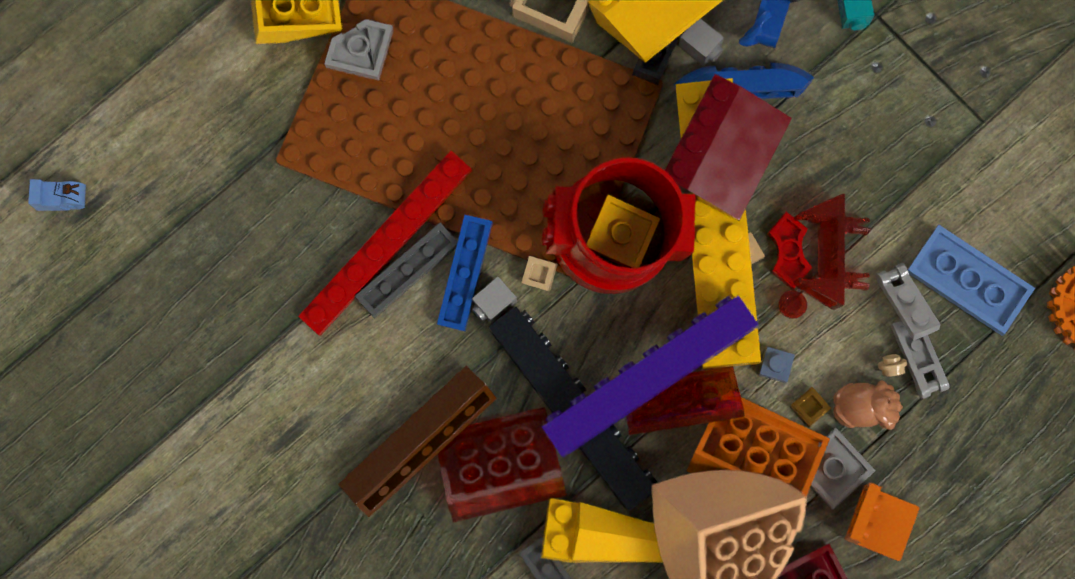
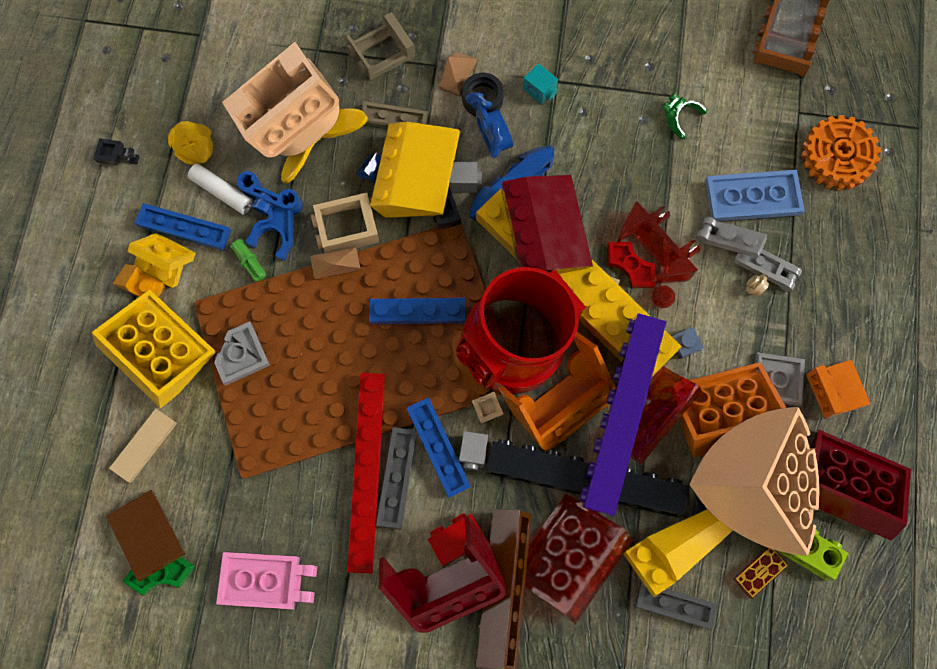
camera: 45 degrees left, 5 degrees down
medium blue leg [28,179,86,211] -> none
yellow plate [586,195,660,268] -> none
pearl gold tile [790,387,831,428] -> none
nougat hair [833,380,903,430] -> none
none -> reddish brown tile [106,490,186,582]
none -> tan tile [109,409,177,483]
none -> green tile [122,557,196,596]
none -> bright pink tile [216,552,317,609]
none -> medium nougat slope [310,247,361,279]
none -> blue plate [370,298,465,324]
none -> dark red windscreen [379,516,506,633]
none -> red brick [427,513,485,567]
none -> orange windscreen [498,332,615,450]
none -> green helmet [661,93,707,140]

